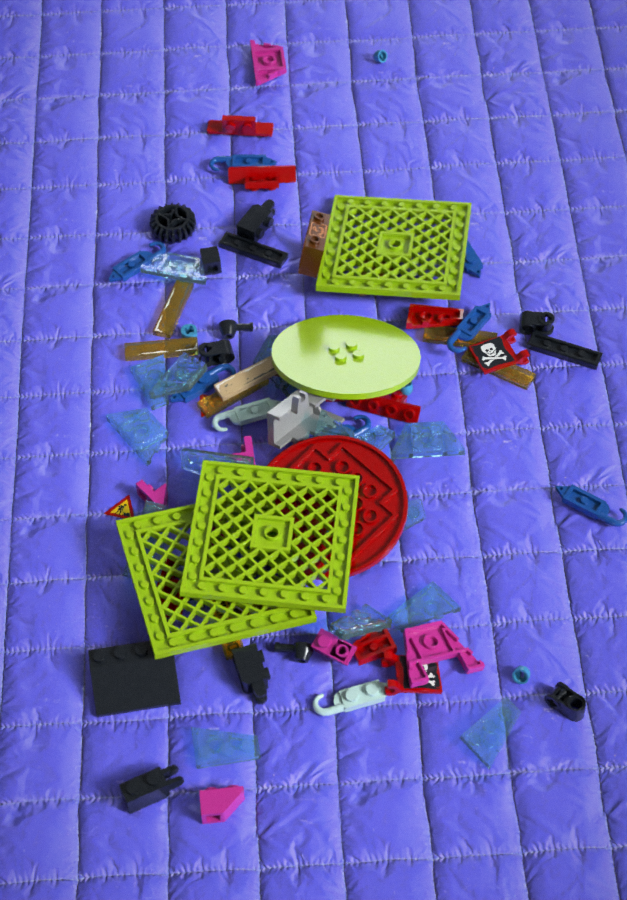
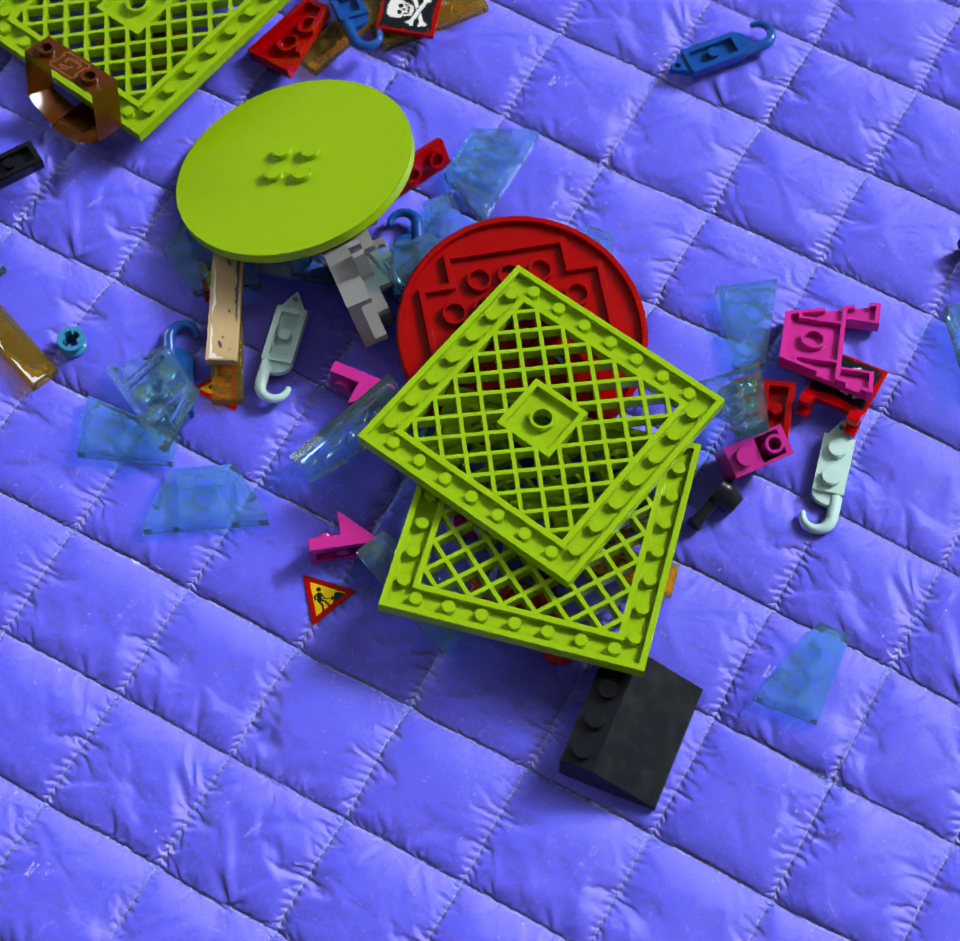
camera: 60 degrees left, 10 degrees up
black hinge [119,765,184,814] -> none
clear yellow tile [124,337,199,361] -> none
black piece [198,339,235,367] -> none
dark pink slope [199,785,245,824] -> none
black bar [219,319,253,339] -> none
black hinge [232,643,271,704] -> none
dark azure hinge [512,666,530,684] -> none

